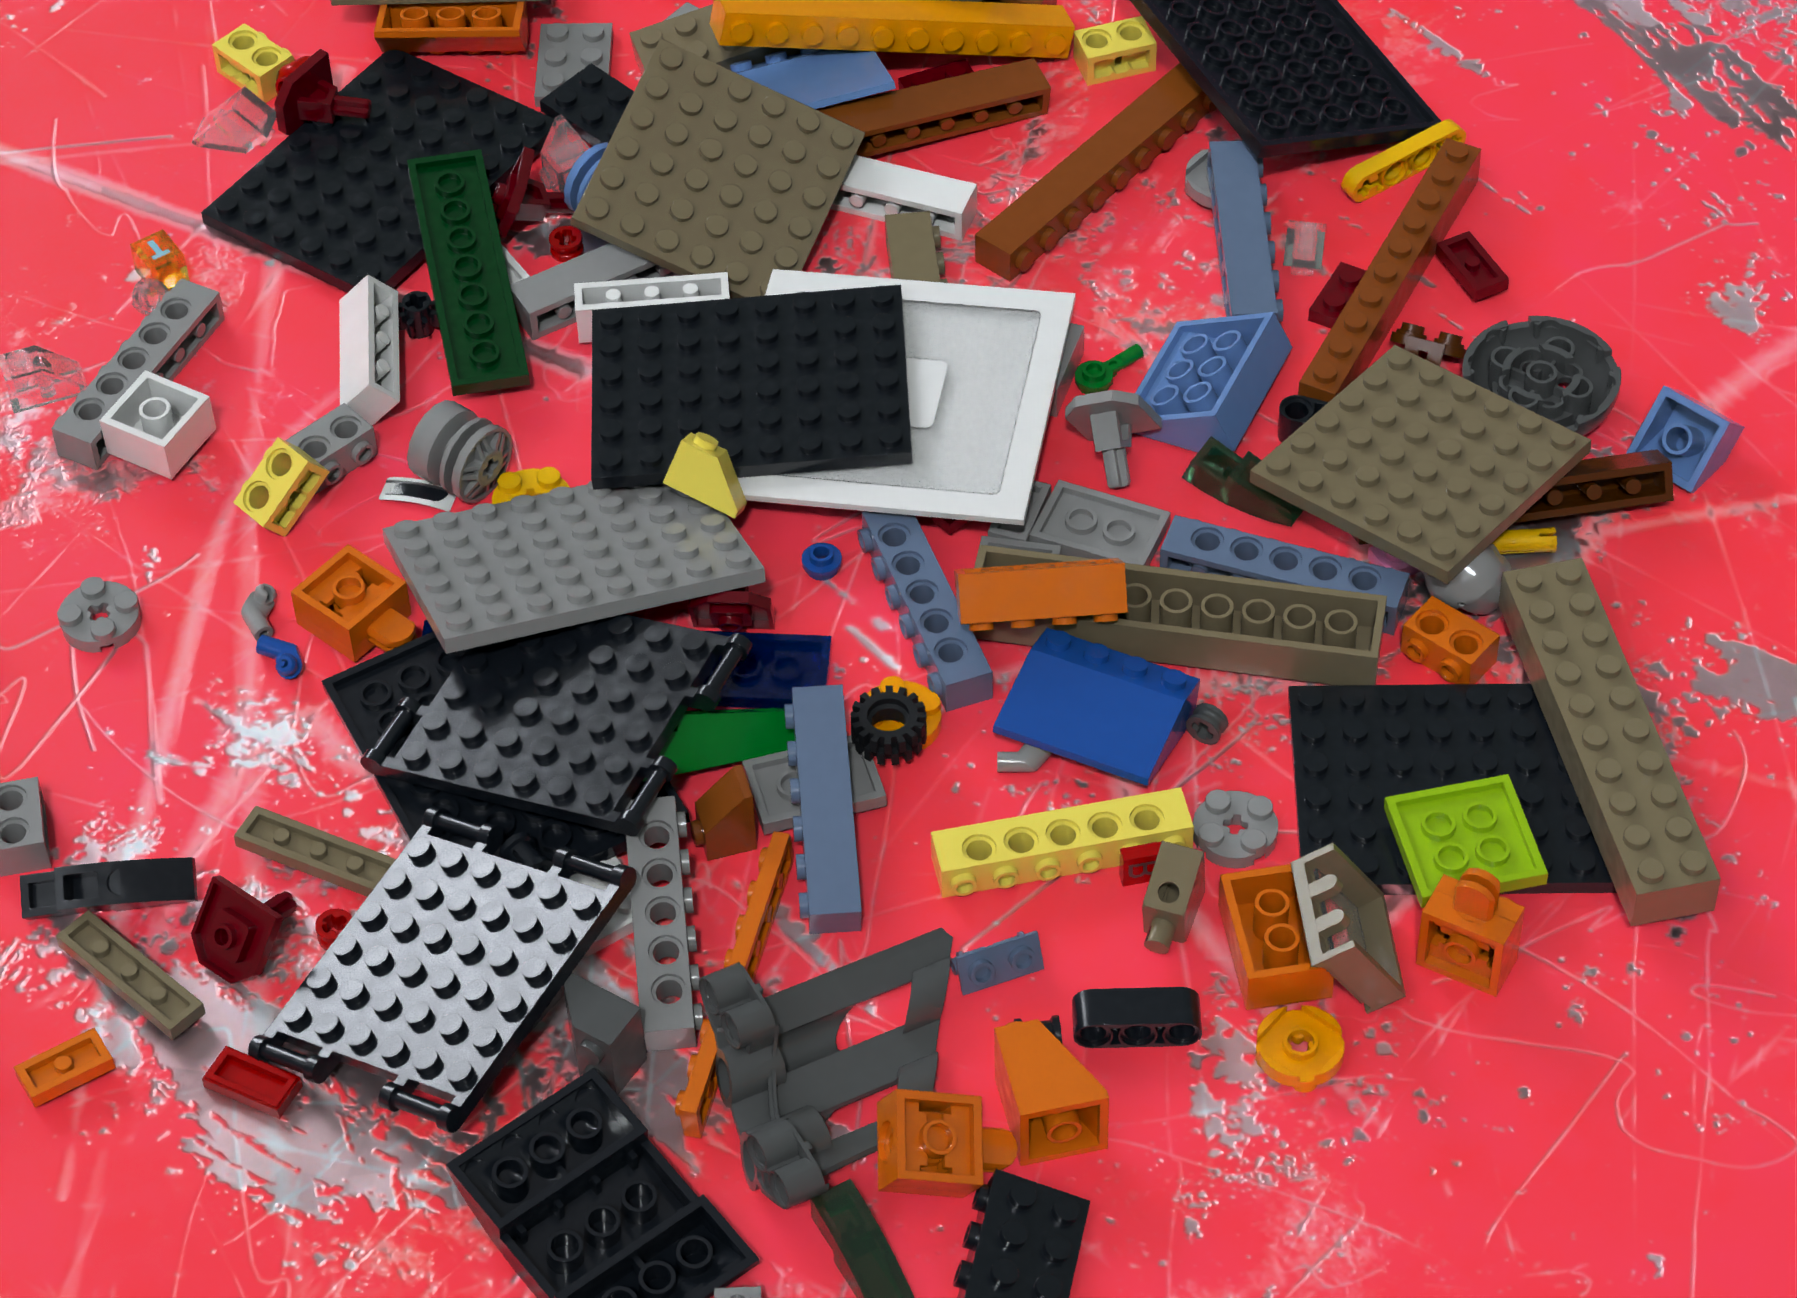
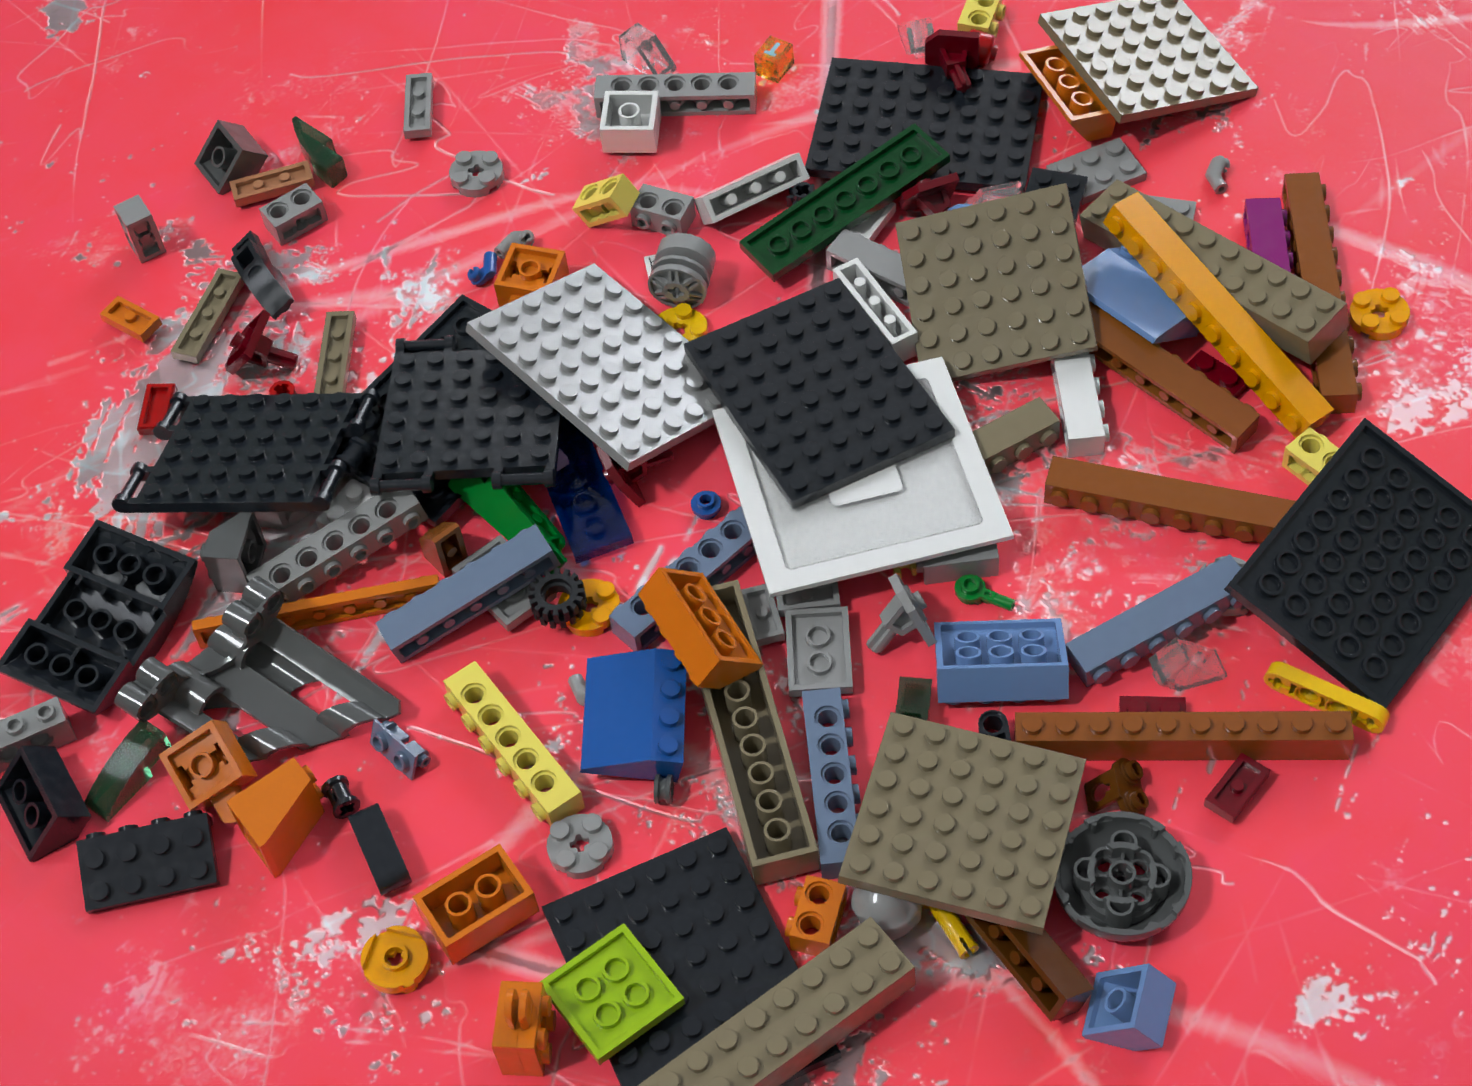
camera: 70 degrees right, 5 degrees up
clear plate [130,278,168,316] -> none
light yellow slope [663,432,747,519] -> none
red tile [1119,841,1162,887] -> none
dark tan torso [1142,841,1205,954] -> none
dark tan window [1290,842,1406,1014] -> none

